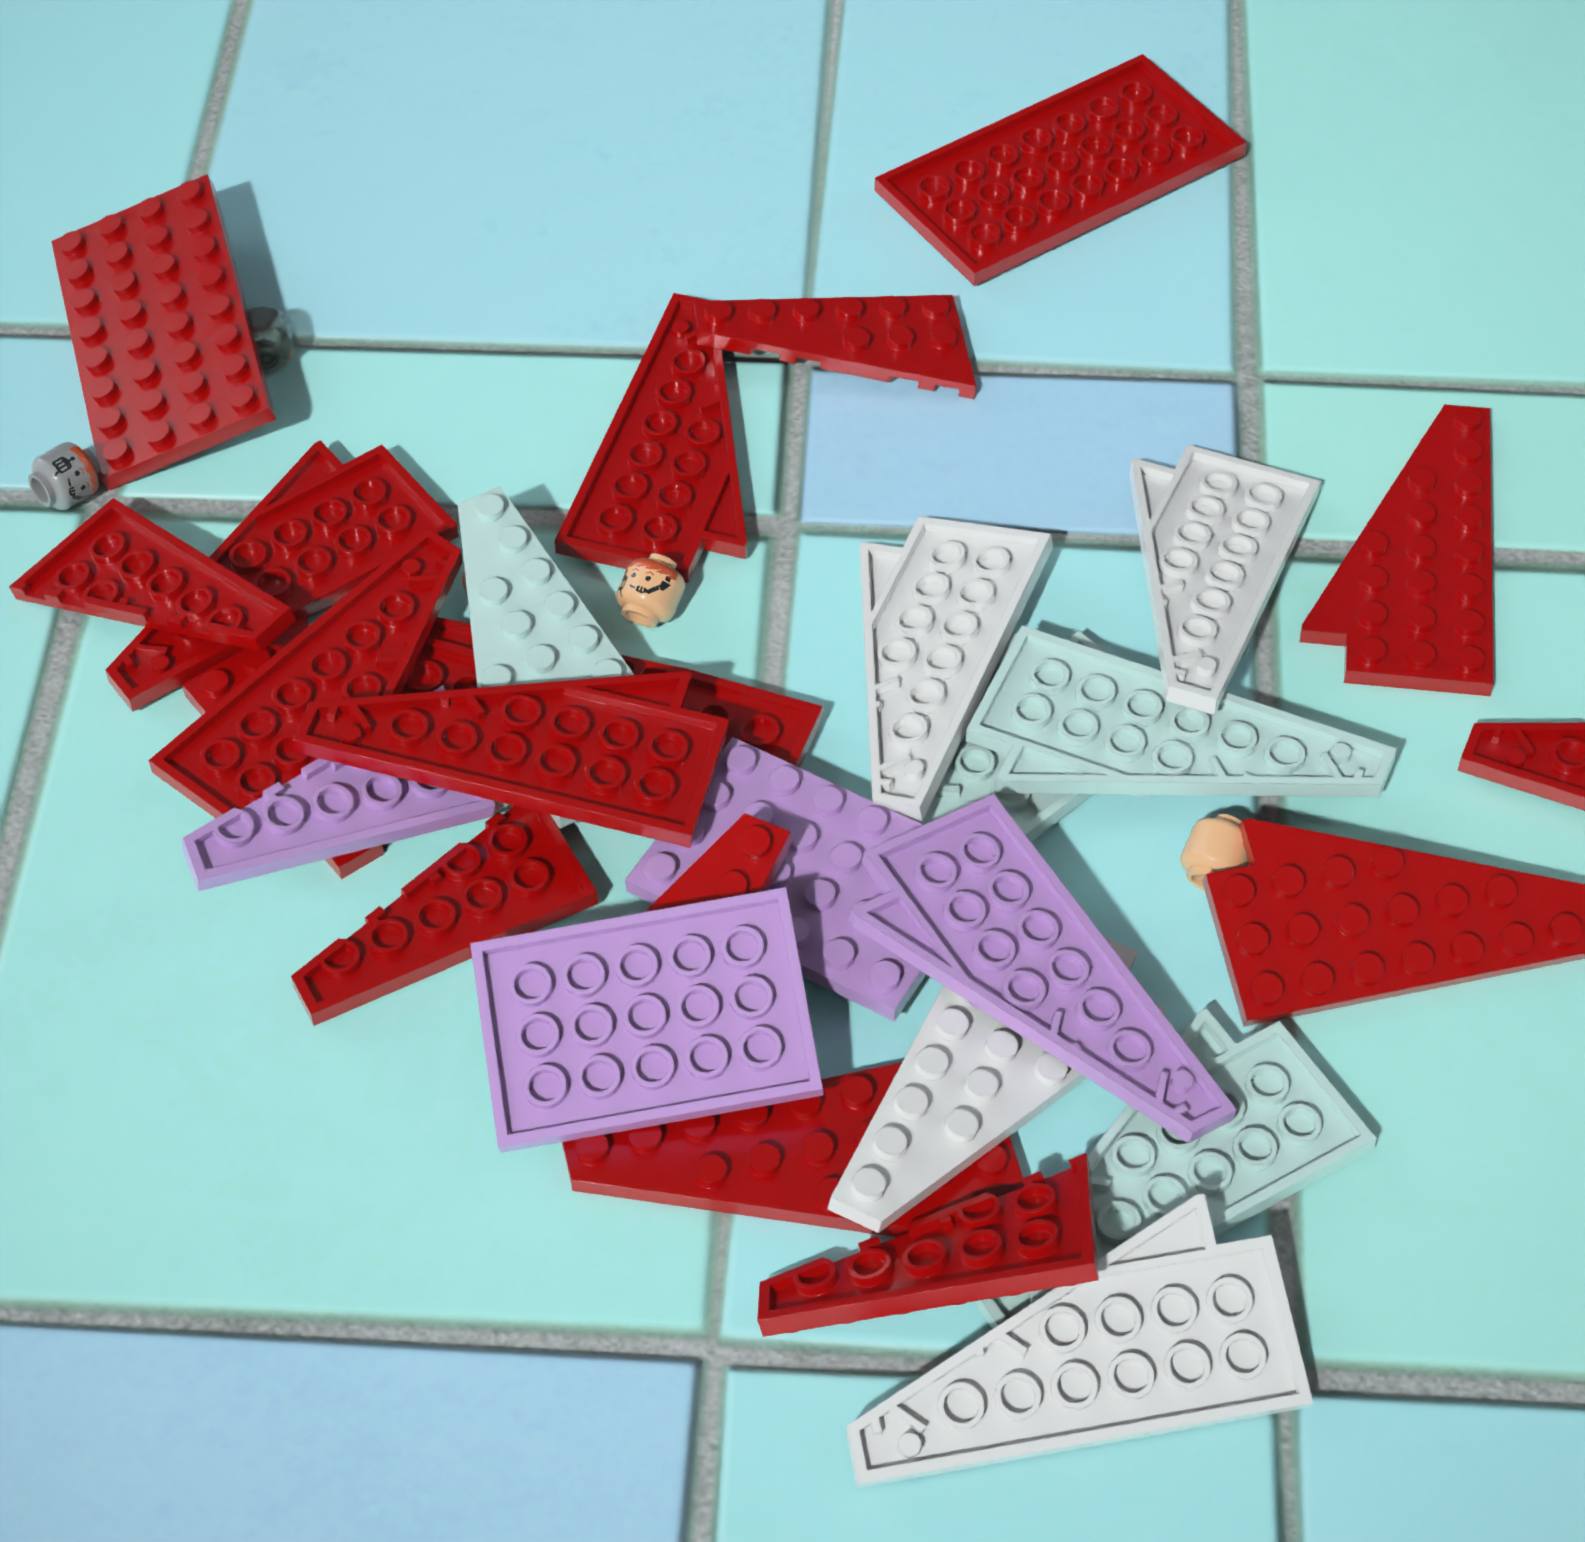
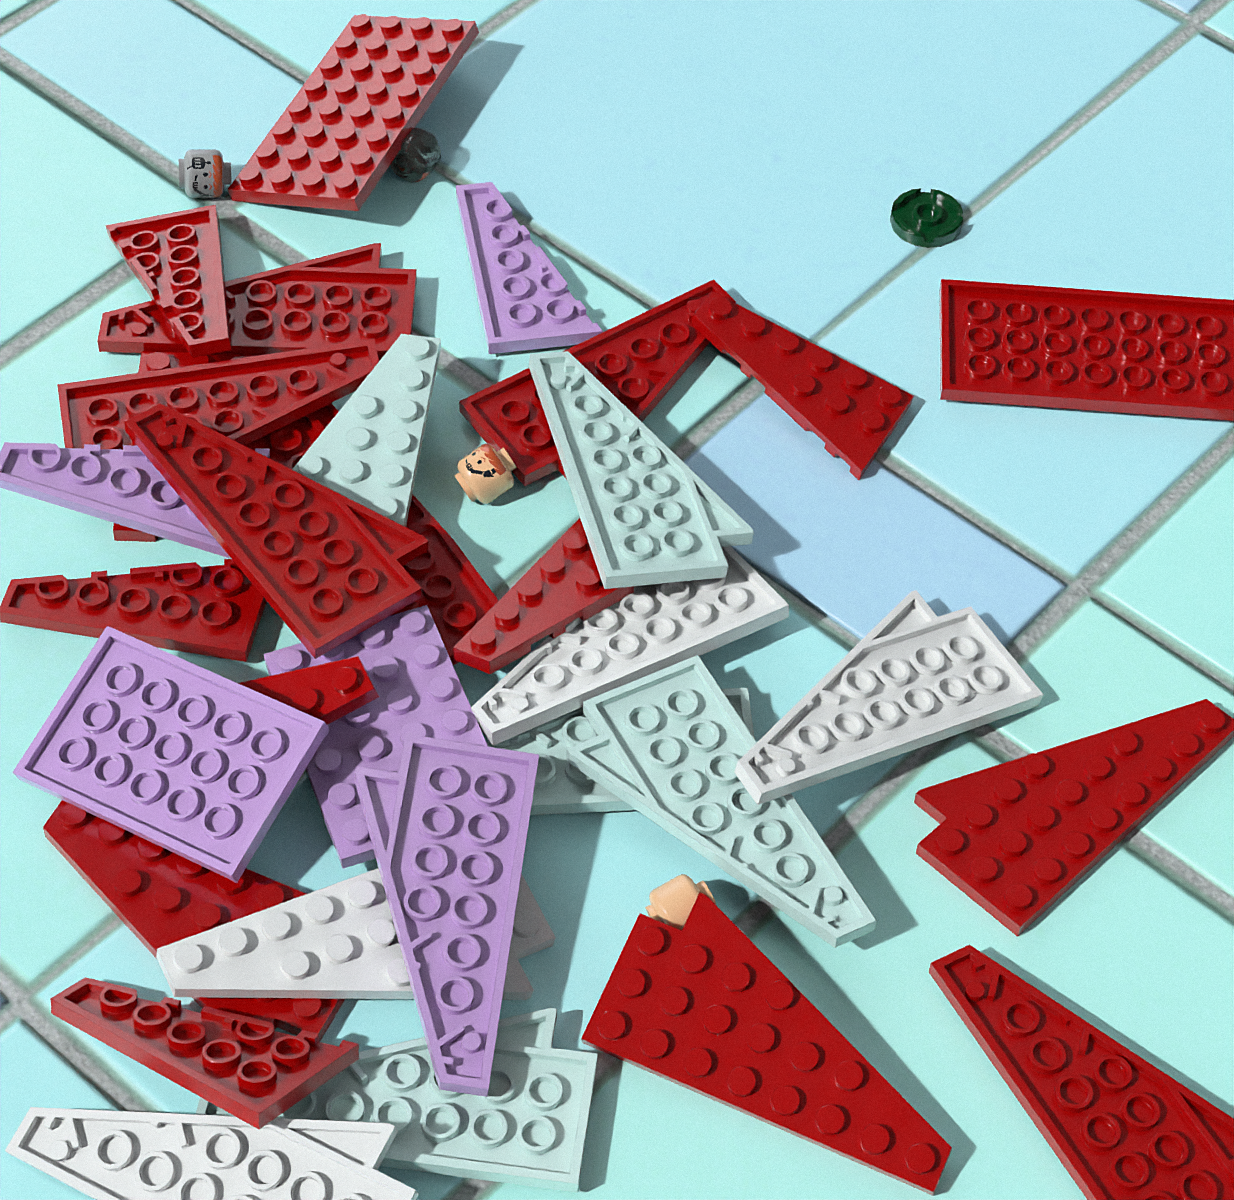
camera: 35 degrees right, 0 degrees up
none -> red wing [453,518,634,674]
none -> lavender wing [456,182,603,354]
none -> light aqua wing [529,351,754,589]
none -> dark green tile [890,188,963,248]

